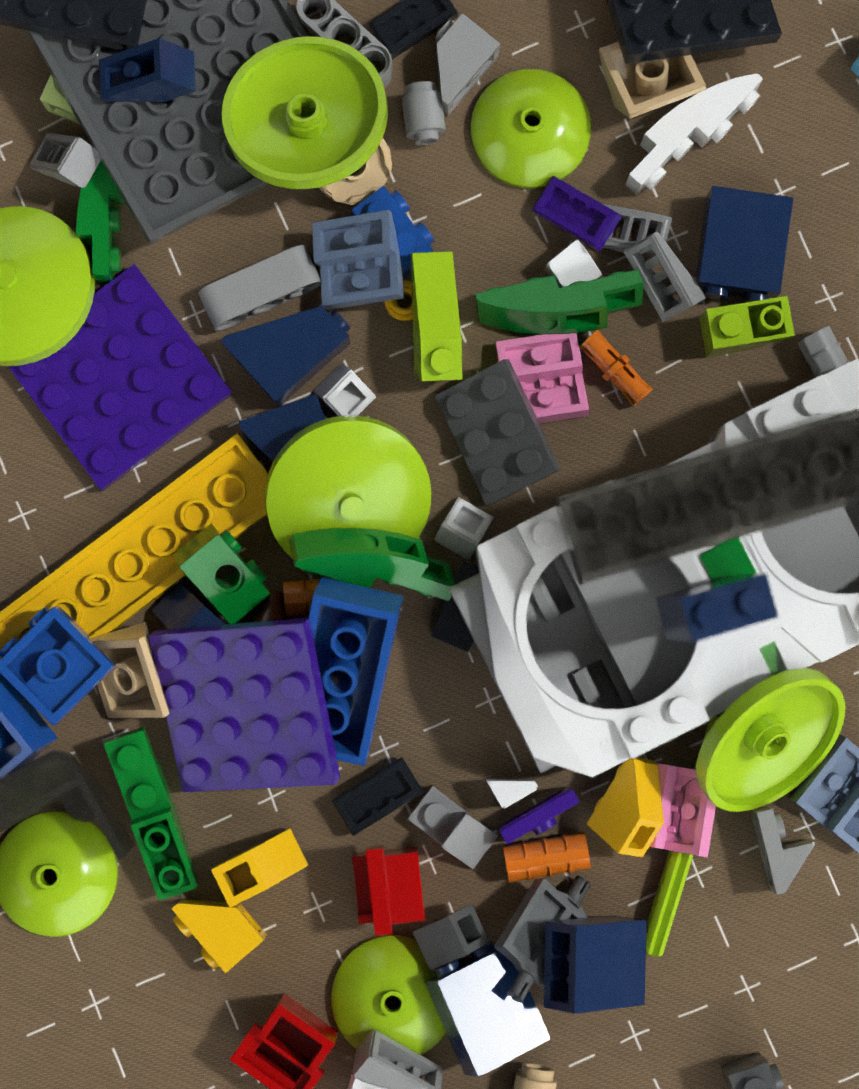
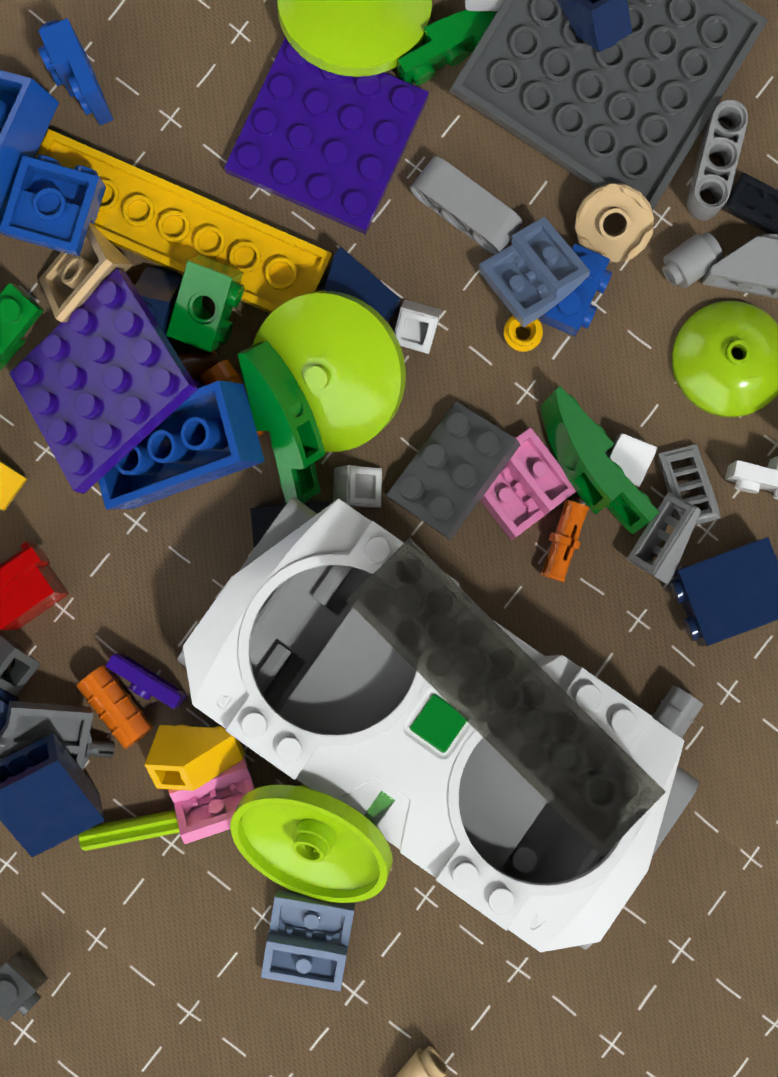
camera: 65 degrees right, 0 degrees up
dark blue slope [221,306,351,407] -> none
lime dish [222,36,388,189] -> none
black plate [331,757,424,836] -> none
light grey slope [408,785,498,869] -> none
lime slope [411,251,462,381] -> none
white slope [486,779,538,808] -> none
dark purple plate [532,176,622,252] -> none
dark blue brick [655,573,778,642] -> none
lime slope [699,296,795,358] -> none
light grey slope [750,806,815,895] -> none

